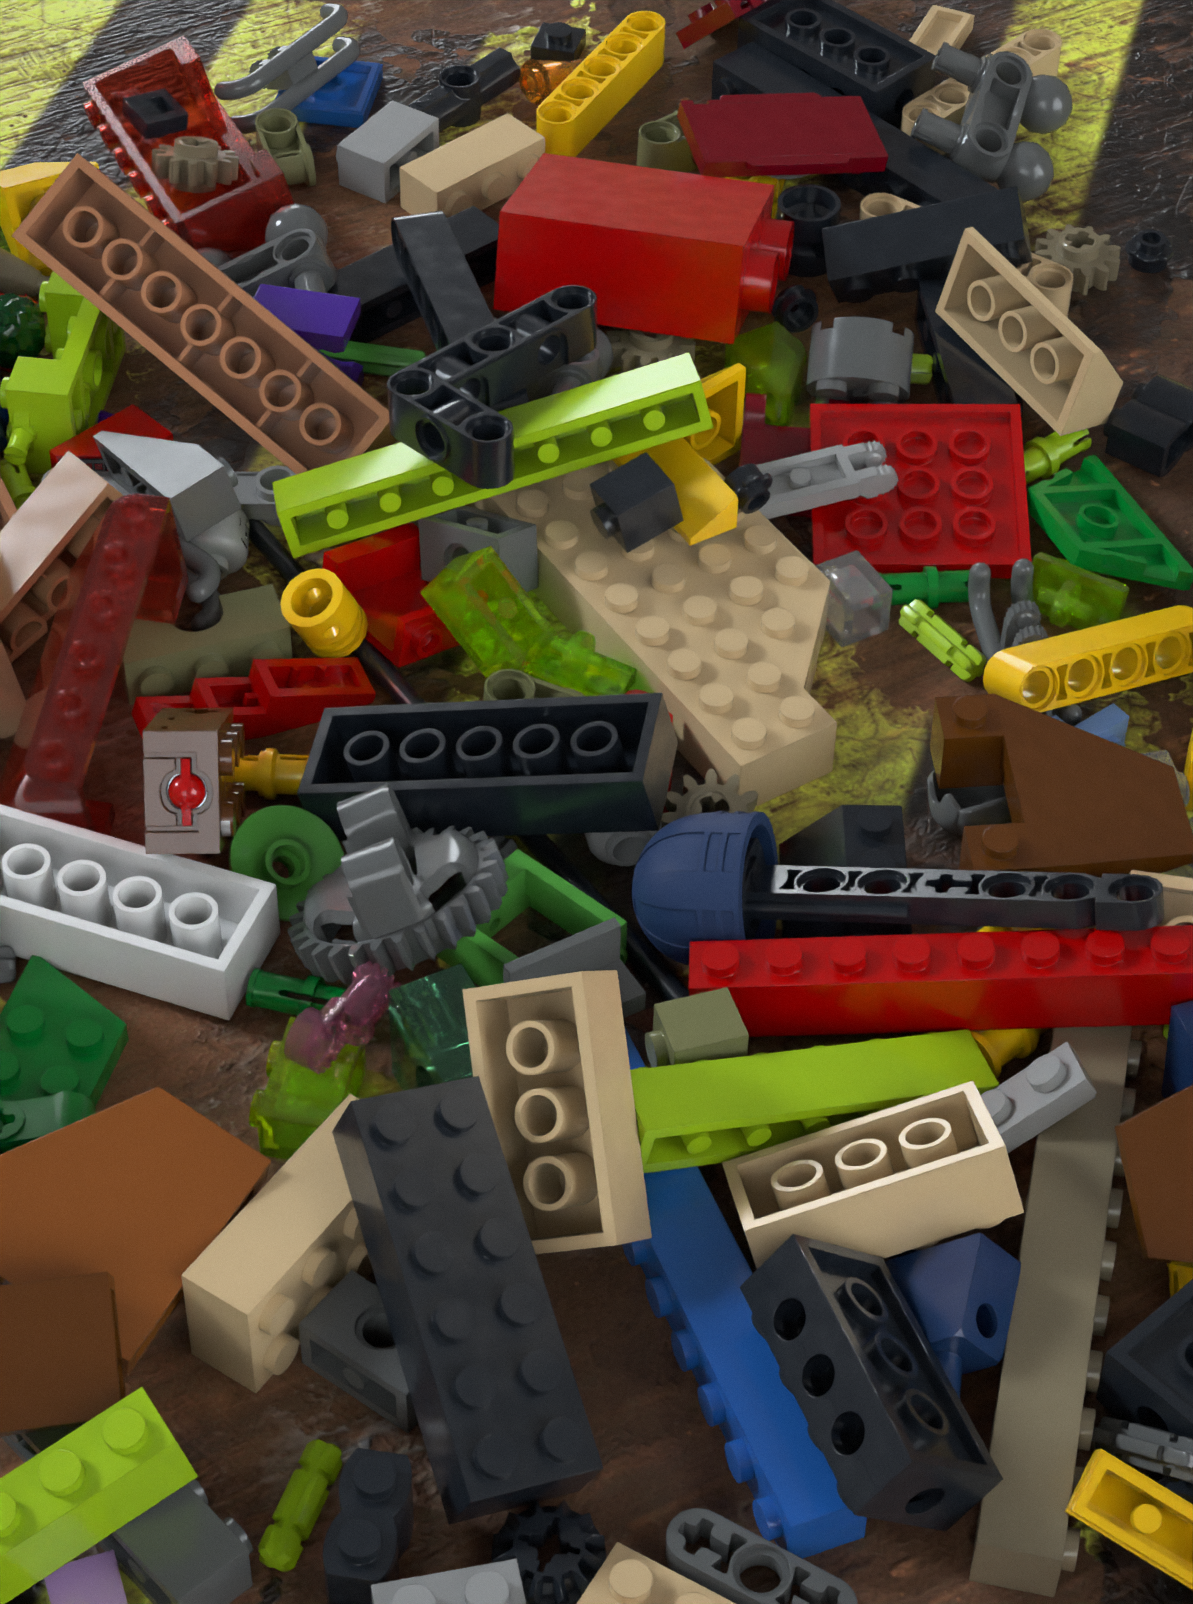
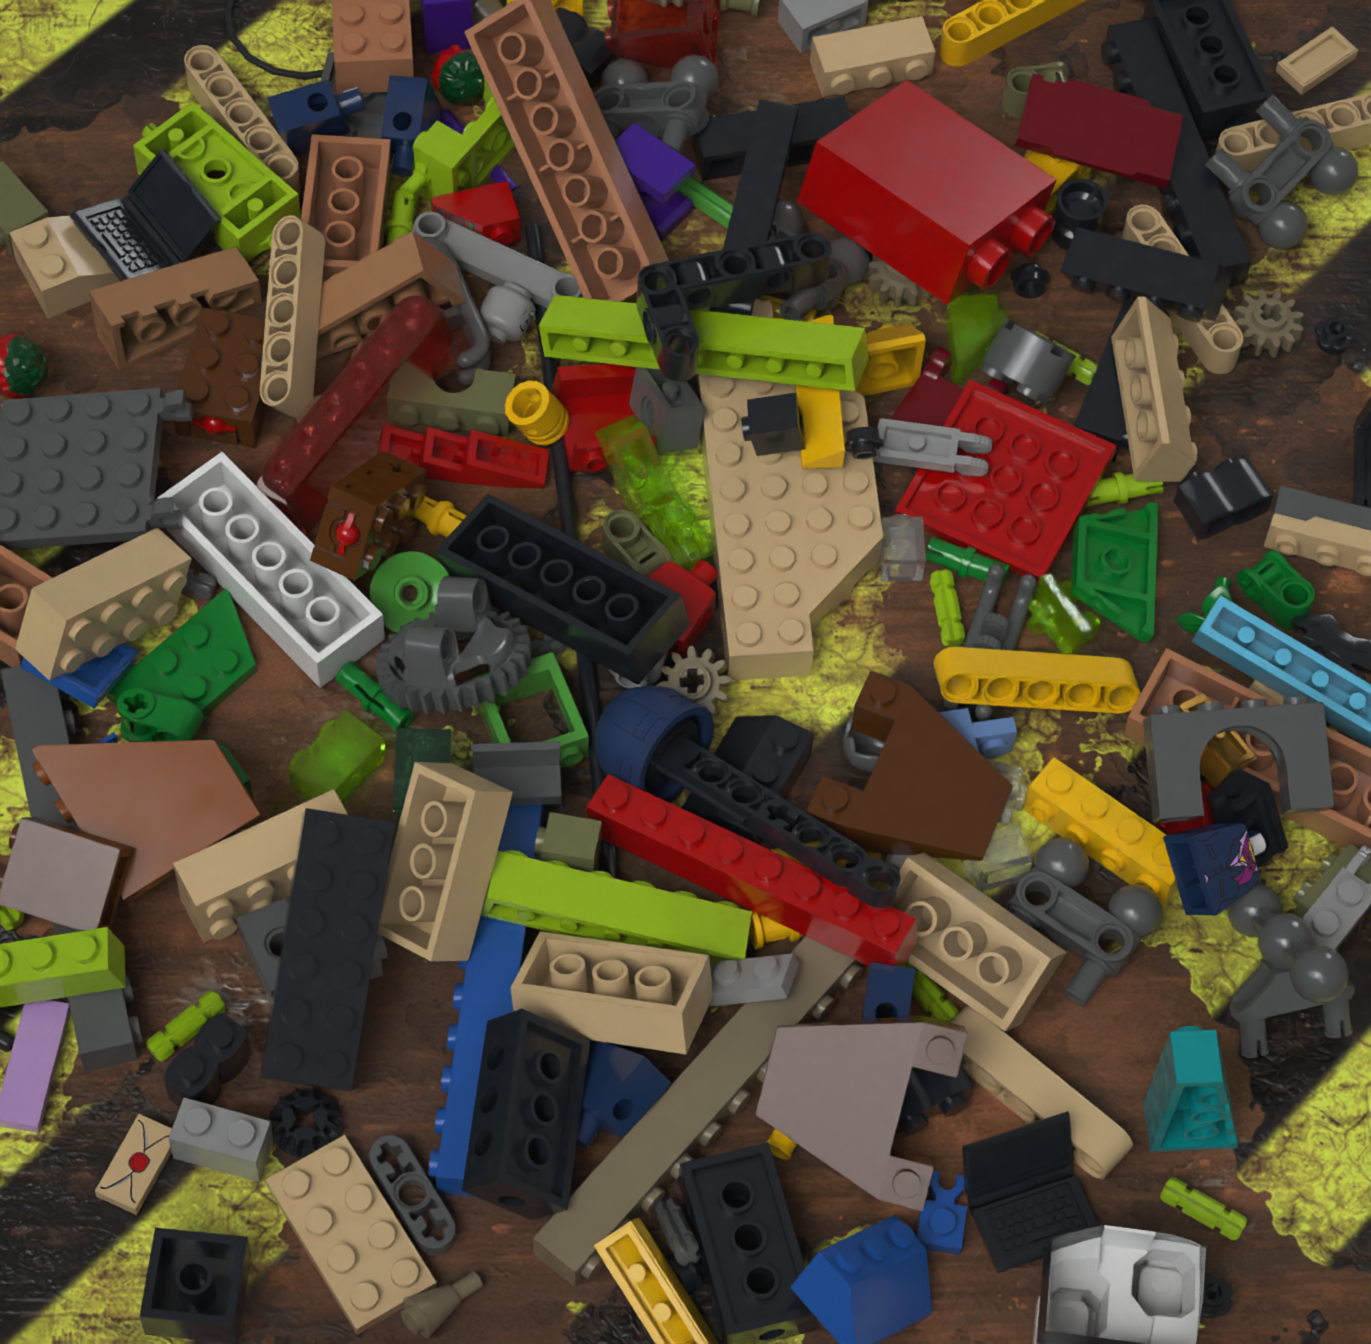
camera: 25 degrees right, 15 degrees up
dark grey slope [93,431,241,542] -> none
clear pink connector [284,961,405,1074] -> none

